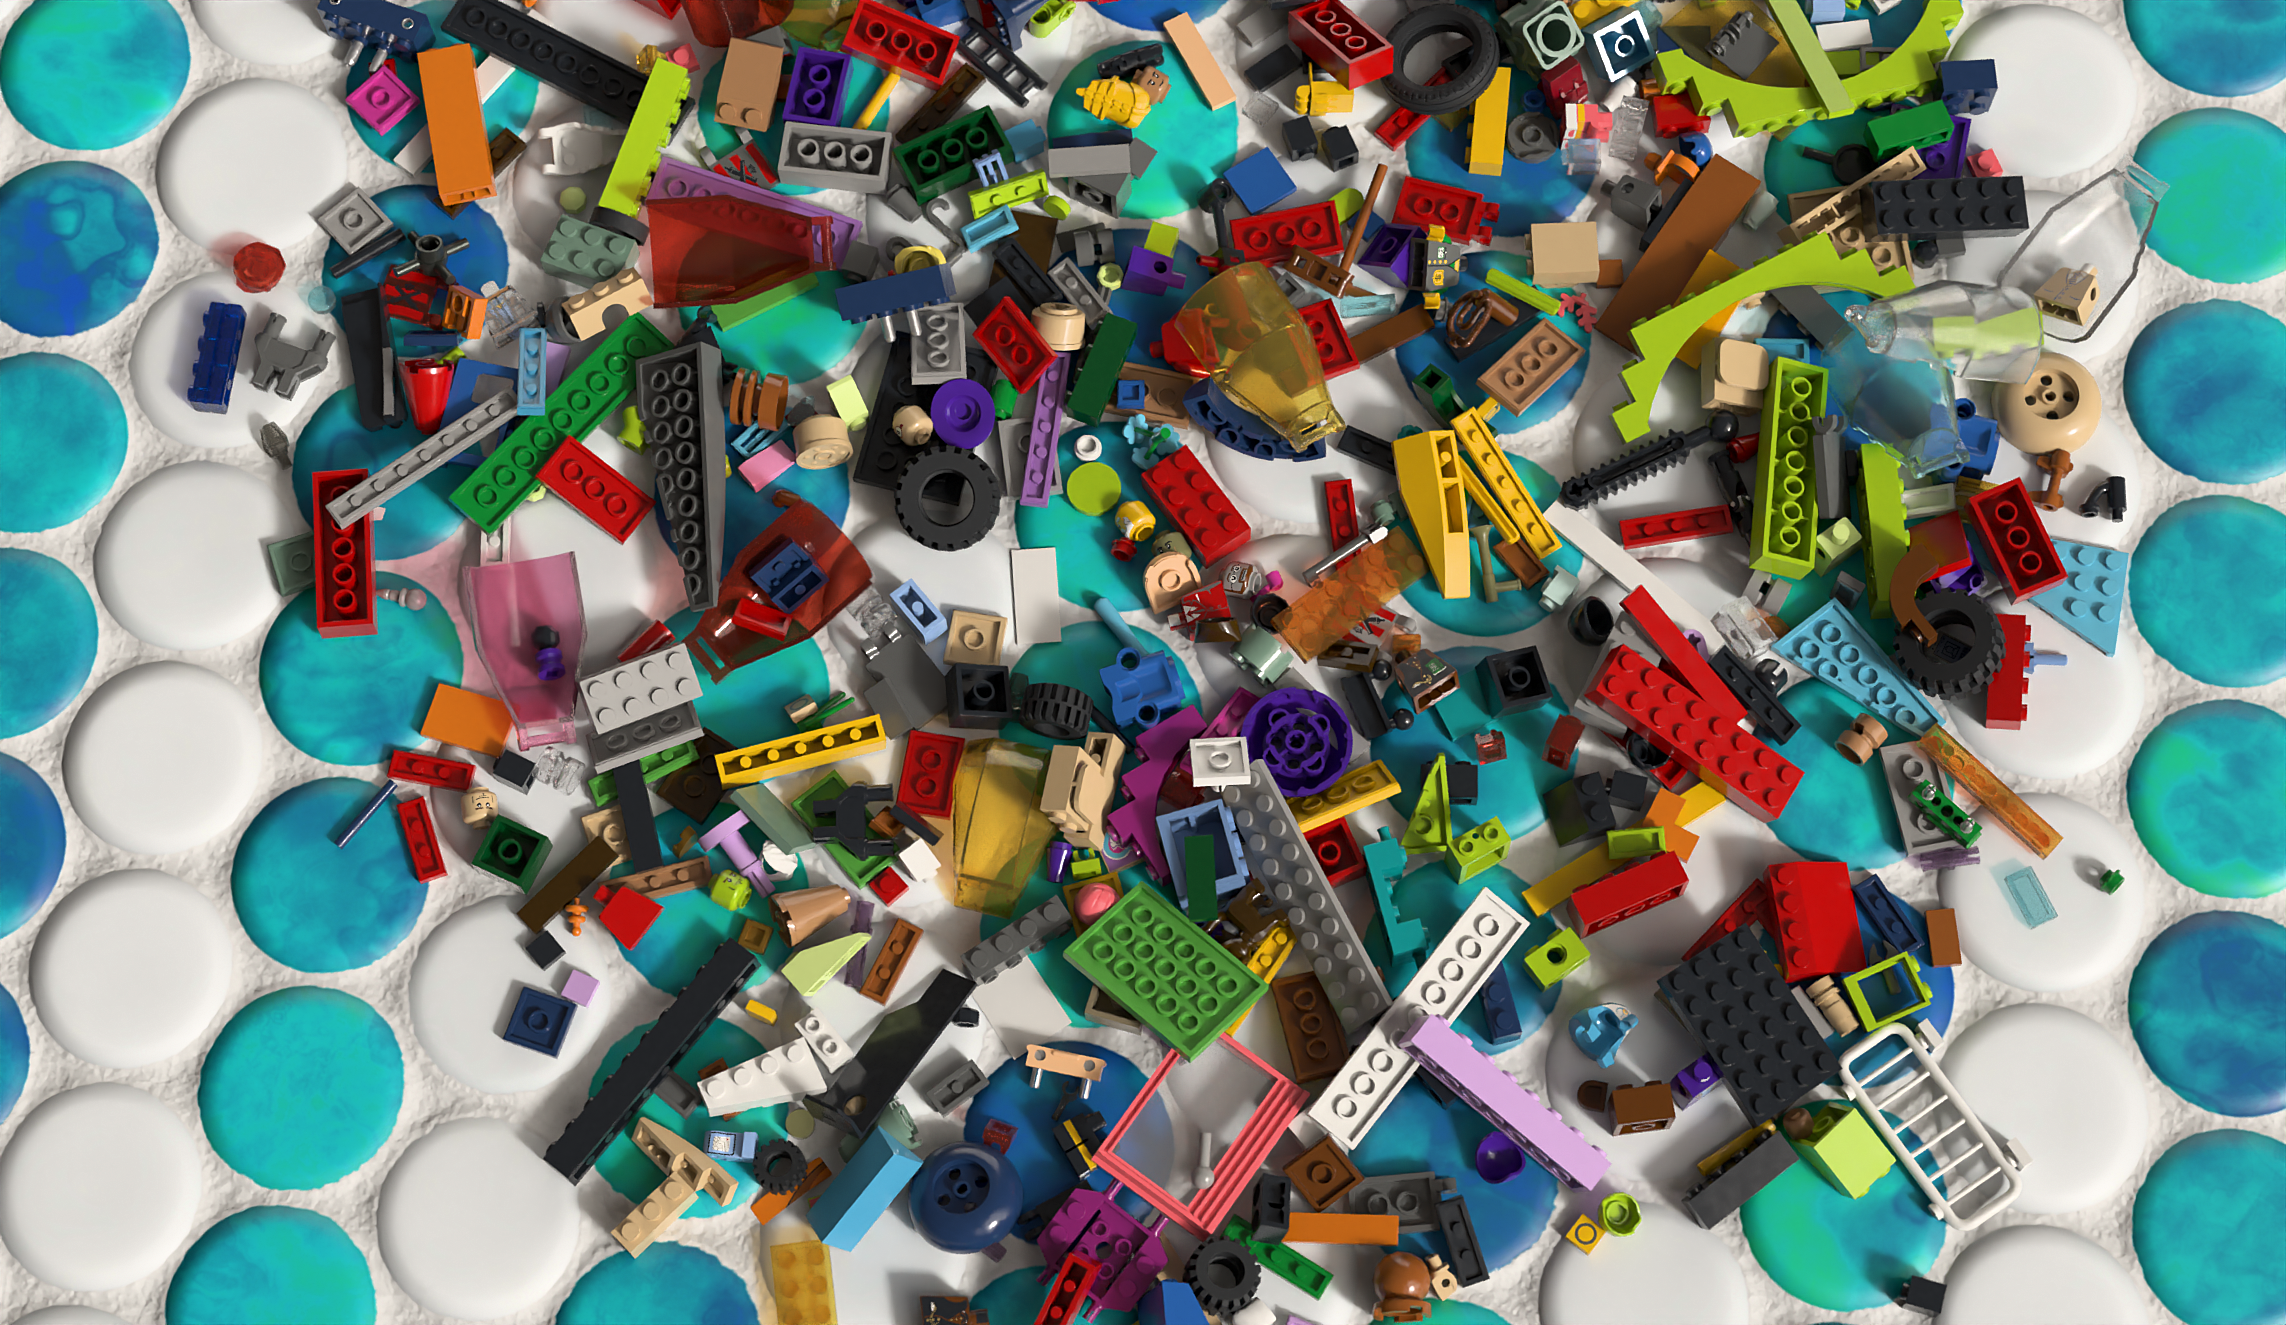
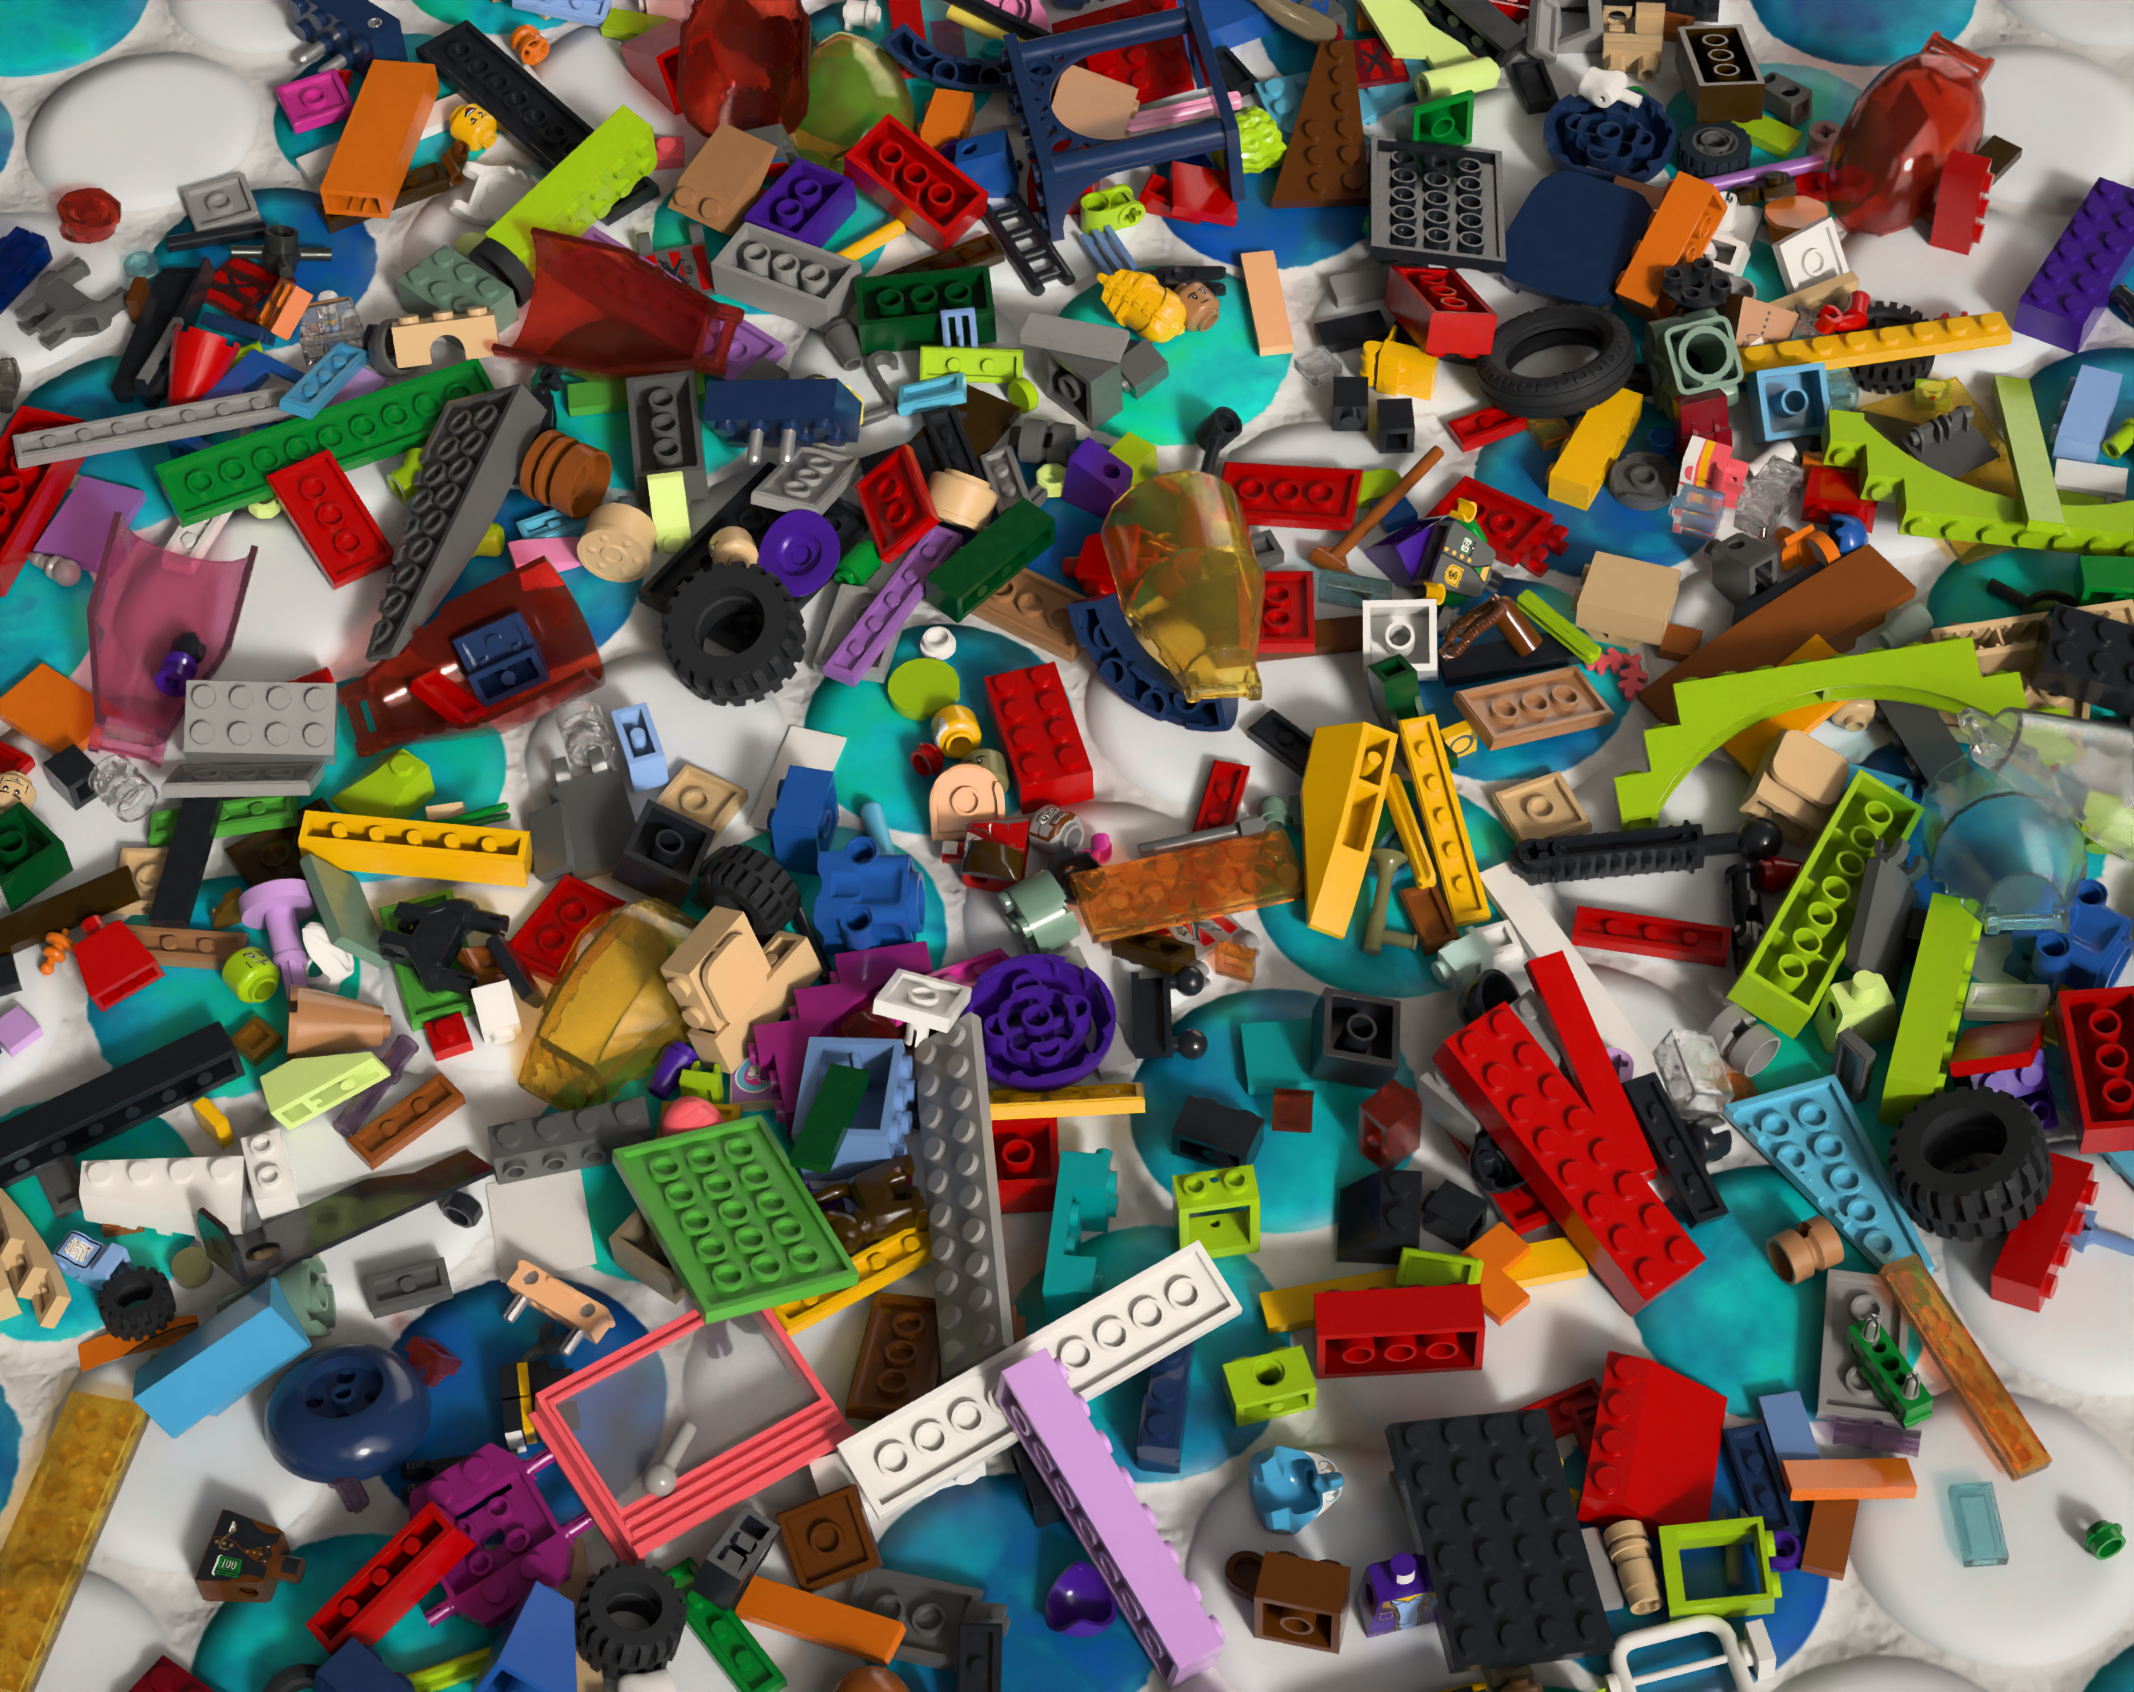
camera: 20 degrees right, 20 degrees down
dark azure brick [1004,119,1046,165] -> none
blue tile [1117,380,1145,409] -> none
medium azure plant [1122,414,1180,470] -> none
blue tile [1223,146,1297,216] -> none
reddish brown plate [1281,244,1355,300] -> none
torso [1394,649,1460,715] -> none
lime wing [1399,752,1453,855] -> none
reddish brown arch [1889,542,1939,648] -> none
none -> medium lavender tile [33,476,147,573]
none -> reddish brown tile [125,277,150,324]
none -> lime slope [330,748,436,820]
none -> reddish brown arm [441,140,470,185]
none -> yellow head [449,103,498,152]
none -> dark grey brick [626,370,709,507]
none -> blue brick [767,765,840,876]
none -> medium blue tile [1080,225,1138,276]
none -> white brick [1363,599,1438,682]
none -> white tile [1475,919,1523,964]
none -> tan tile [1491,771,1592,846]
none -> medium blue tile [1757,1391,1820,1476]
none -> dark purple plate [1769,1531,1803,1573]
none -> orange tile [1780,1458,1917,1501]

